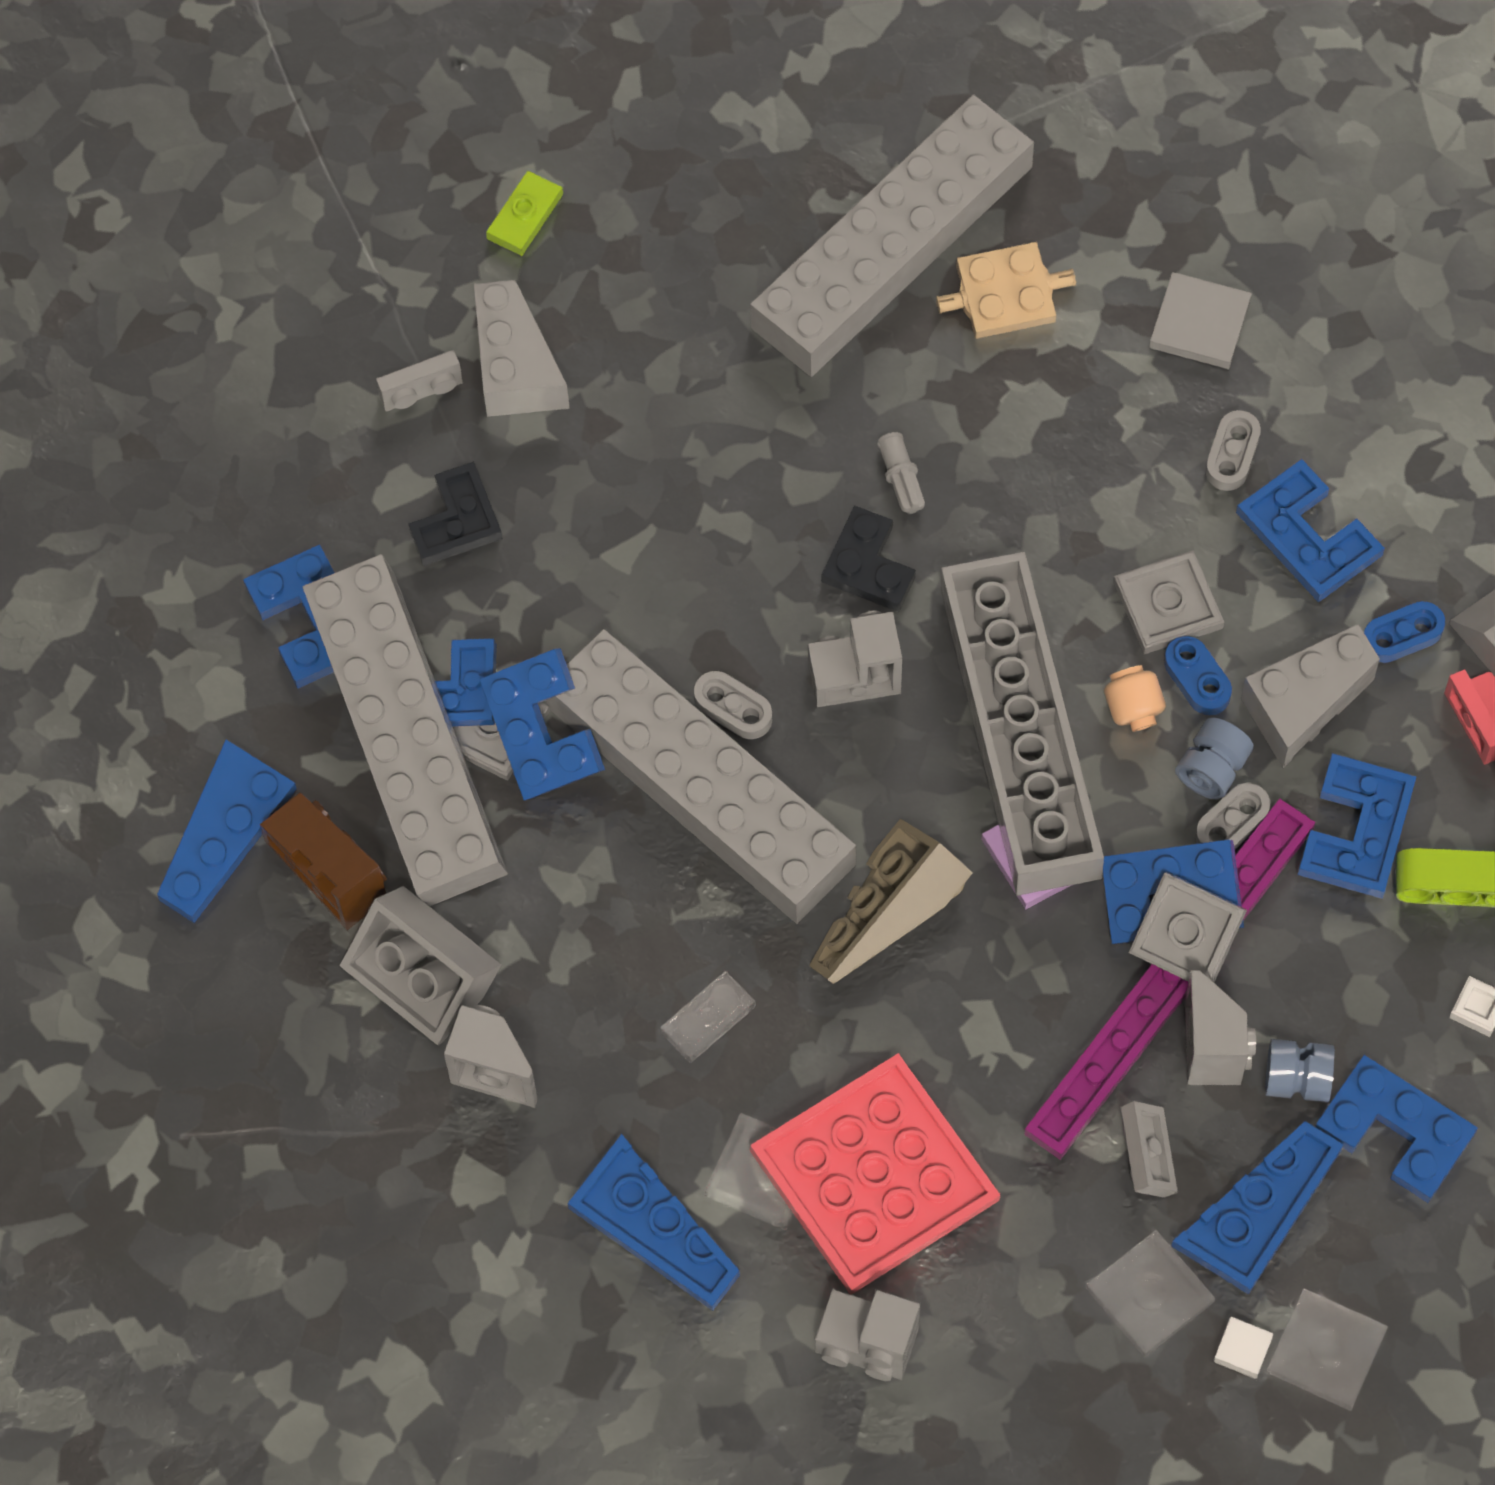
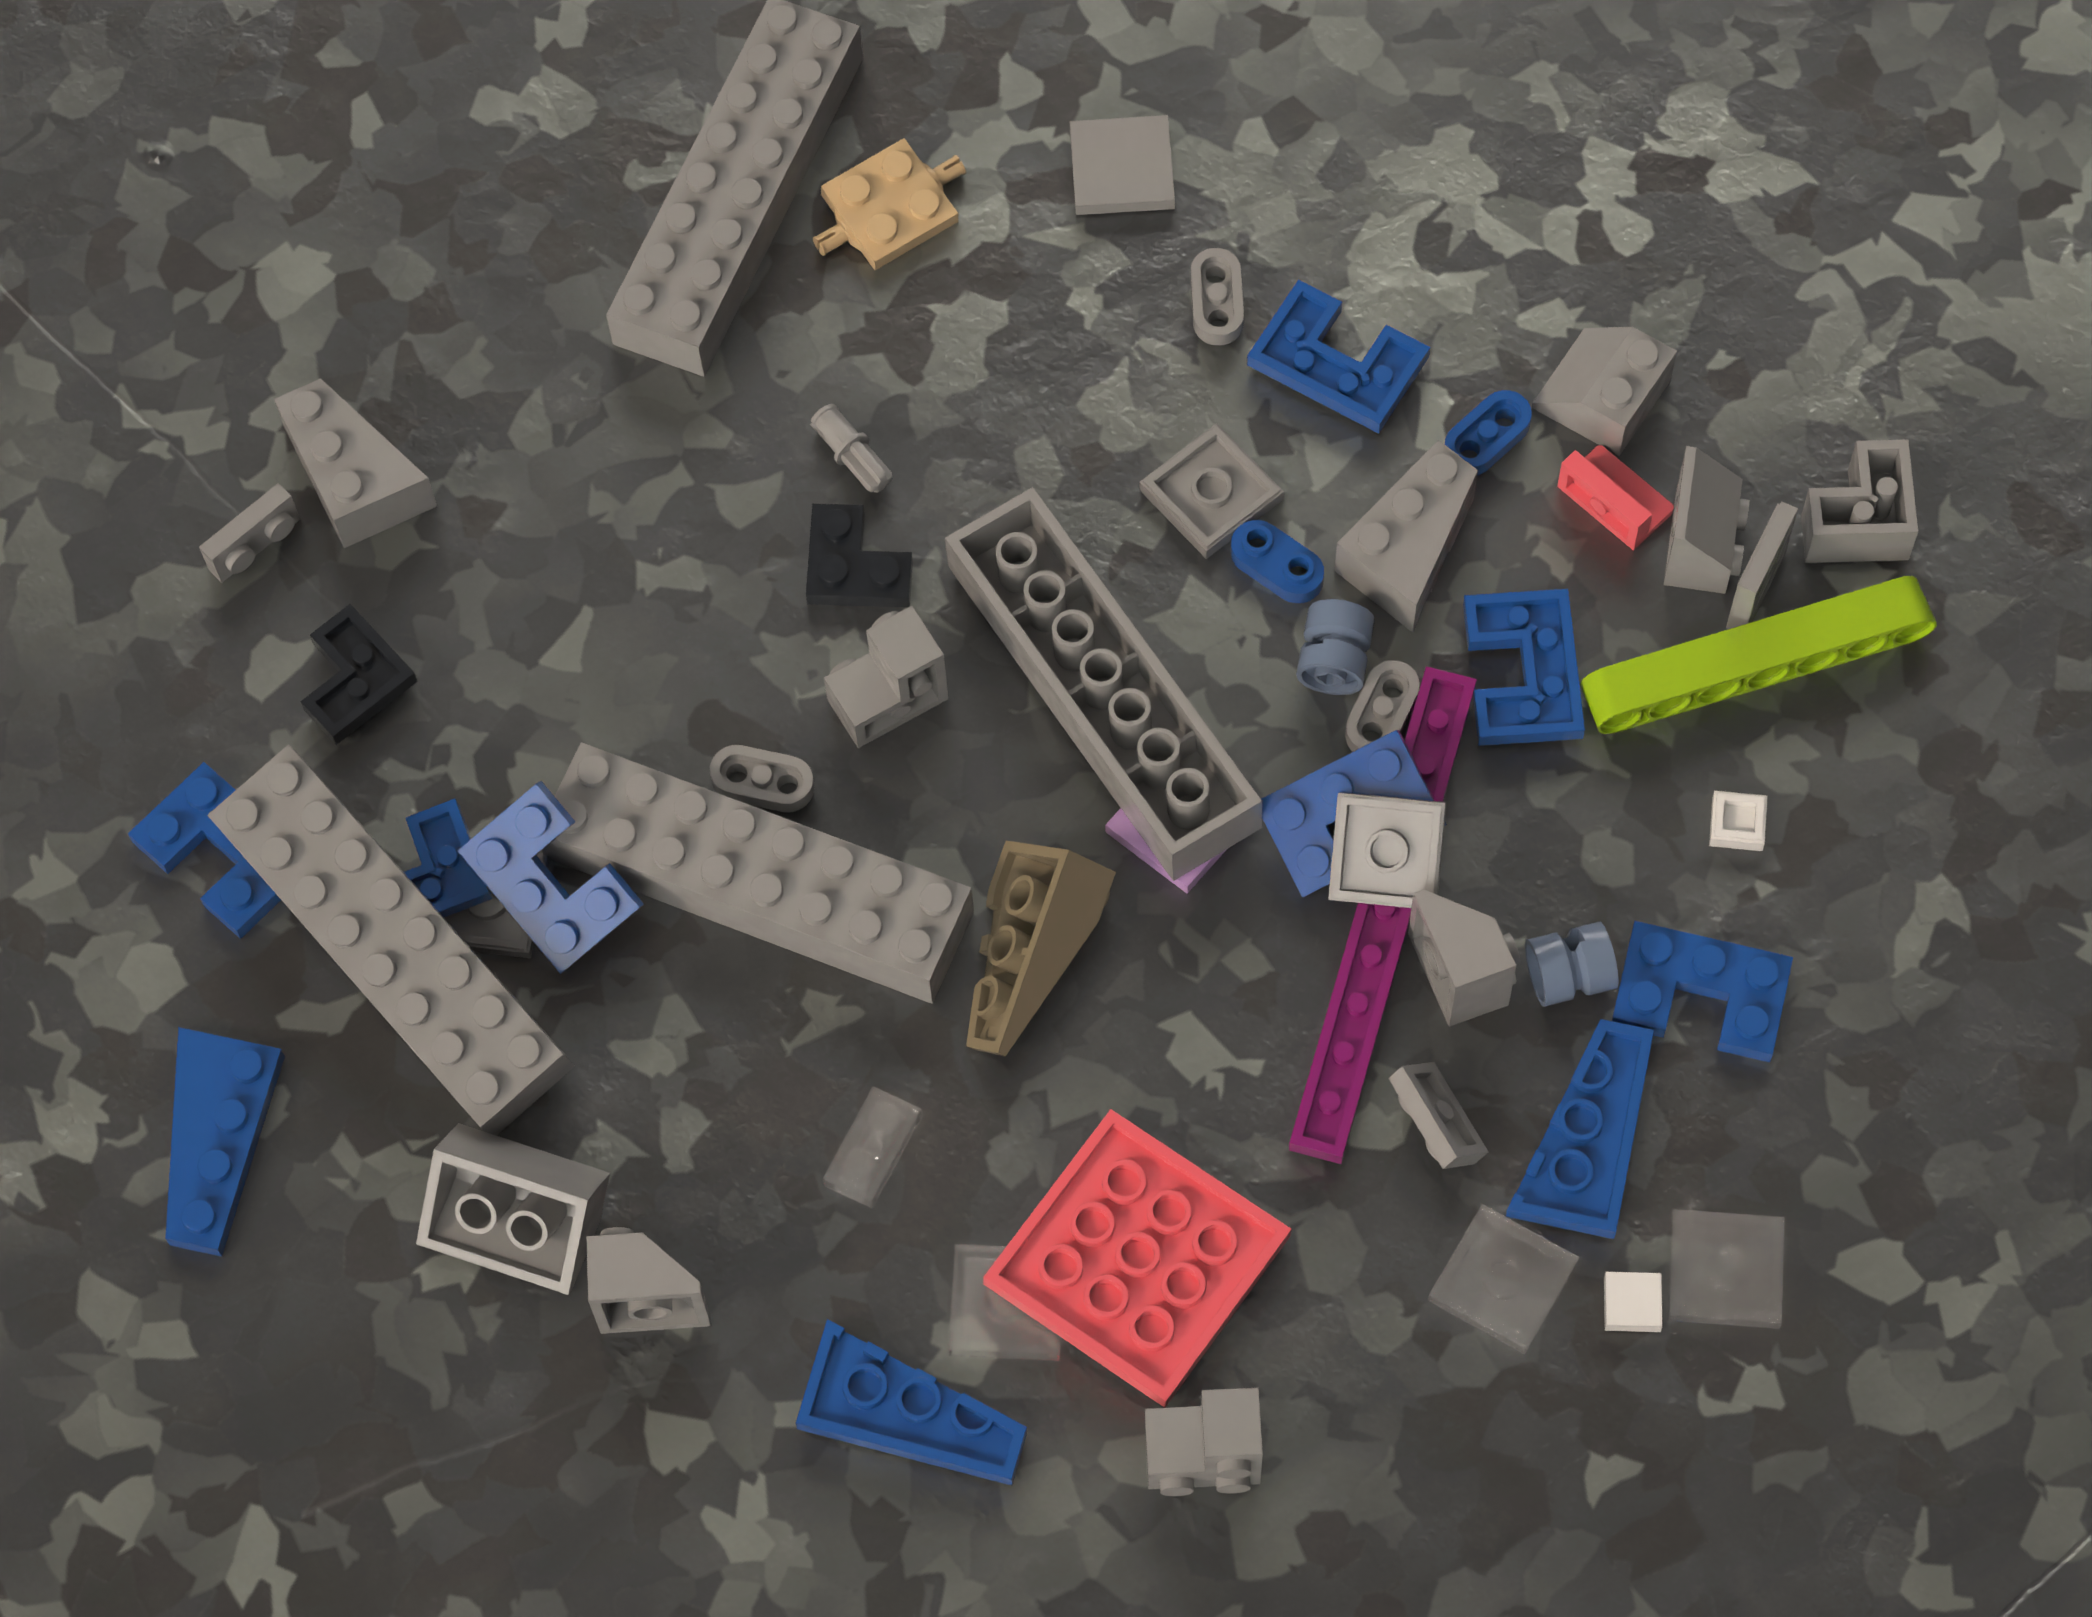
camera: 20 degrees left, 0 degrees up
reddish brown wedge [260,793,387,931] -> none
lime plate [486,170,563,256] -> none
light nougat head [1104,665,1166,732] -> none

